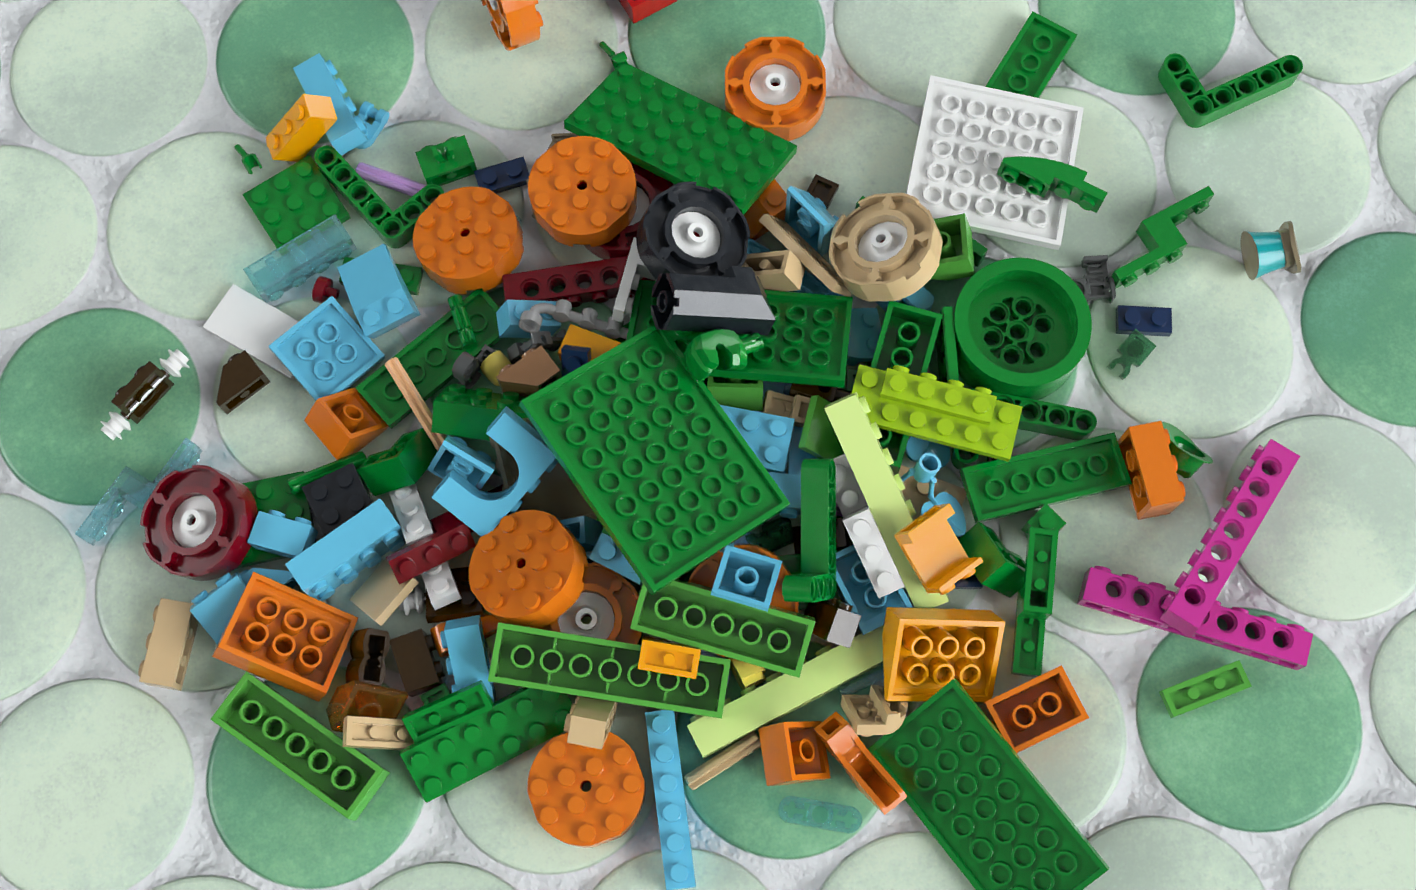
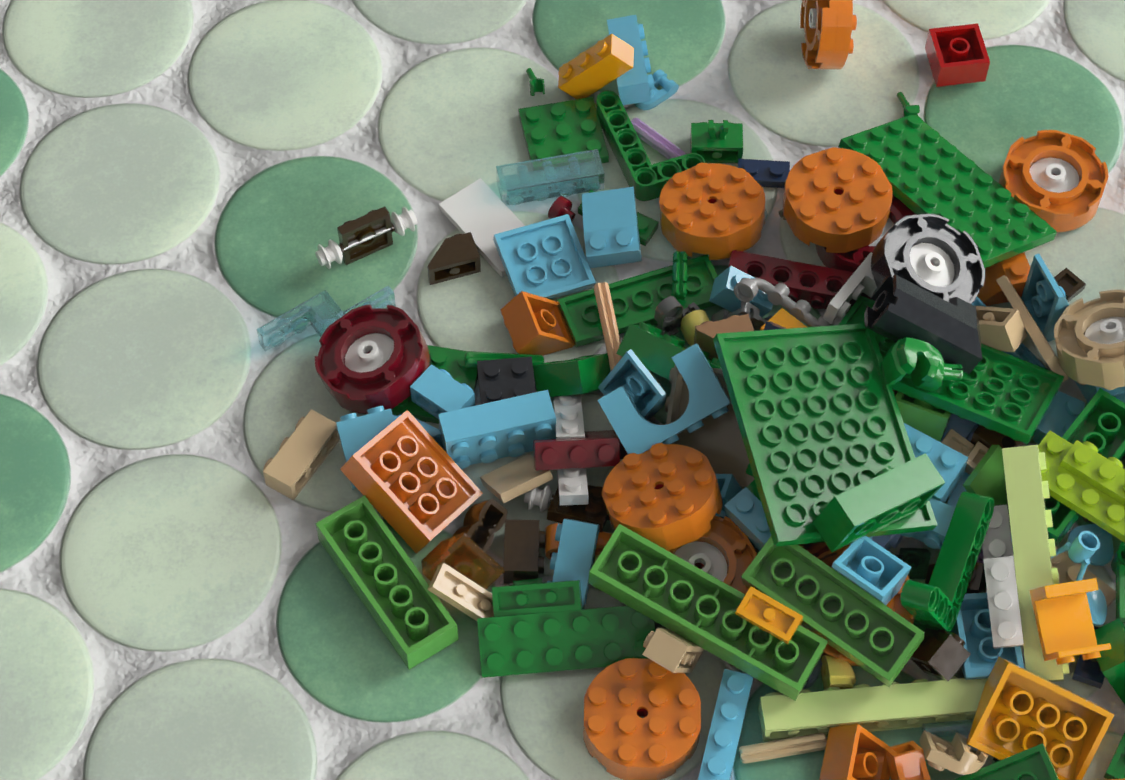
camera: 20 degrees right, 15 degrees down
none -> brick [813,453,945,552]

